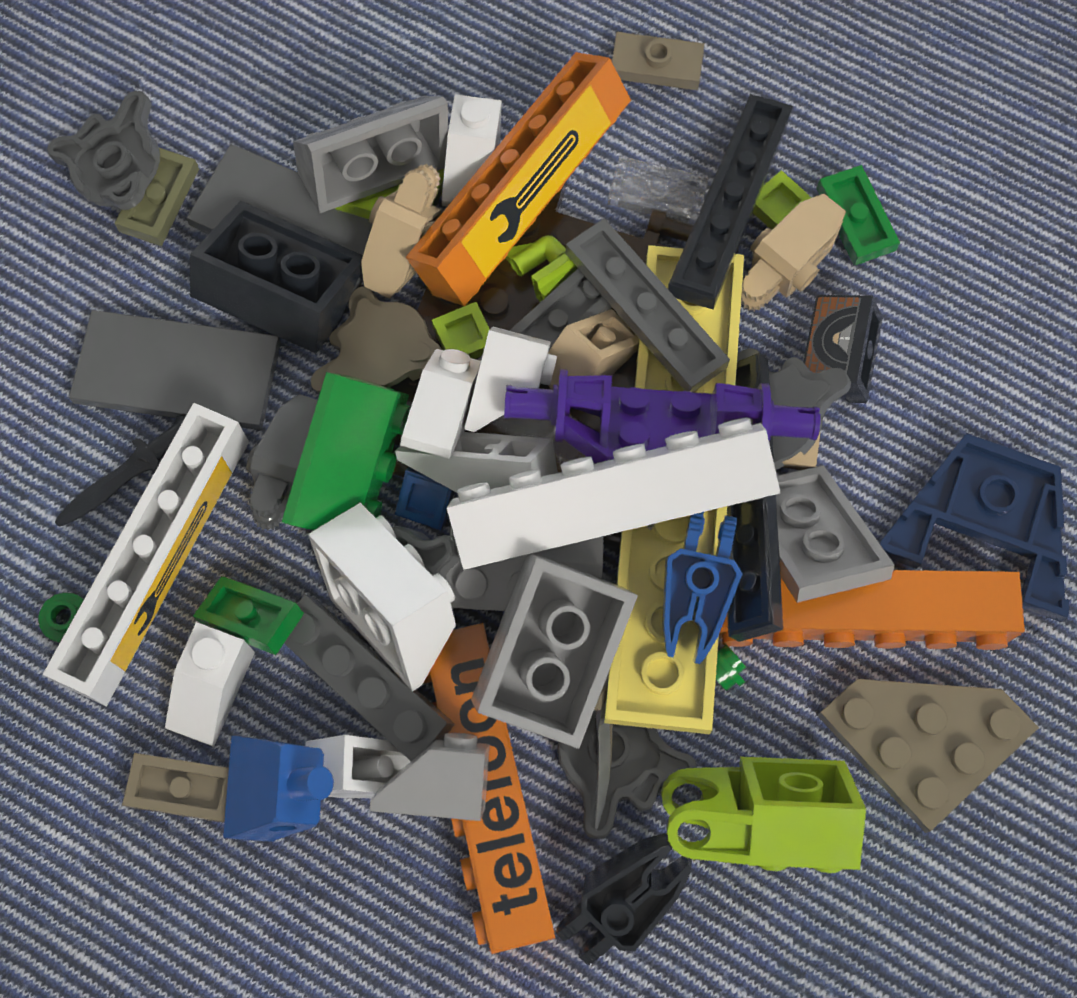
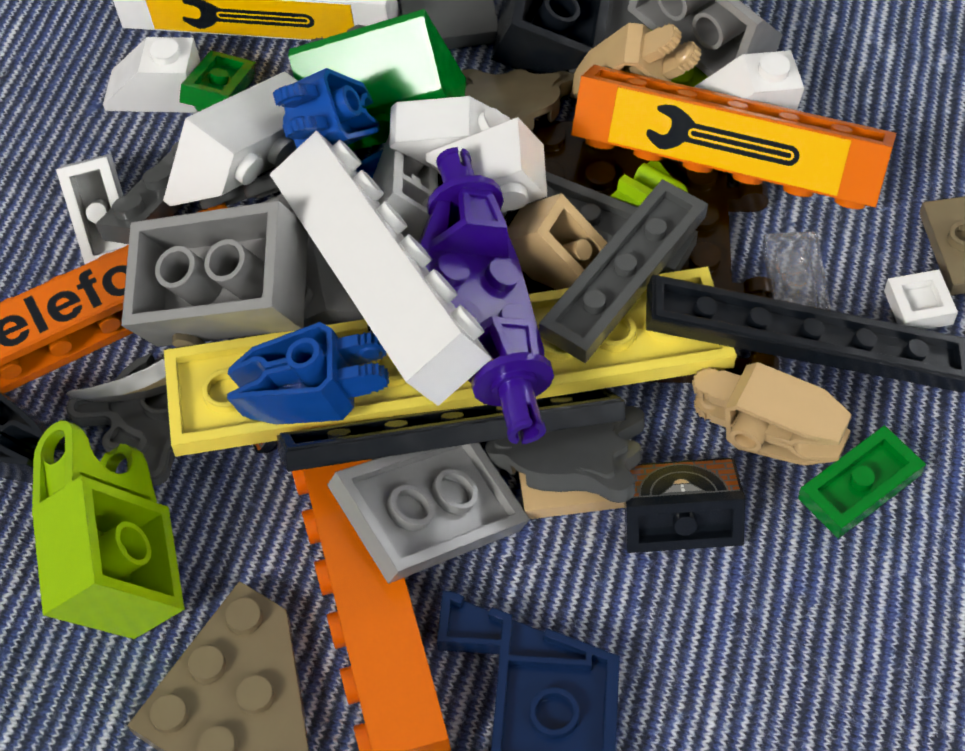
camera: 80 degrees right, 15 degrees down
dark tan plate [122,753,229,823] -> none
blue torso [223,736,334,842] -> none
light grey slope [370,733,490,821] -> none
lime plate [432,302,490,359] -> none
green plate [716,644,747,691] -> none
lime plate [753,170,812,230] -> none
none -> blue hinge [273,68,381,148]
none -> white plate [884,269,958,330]

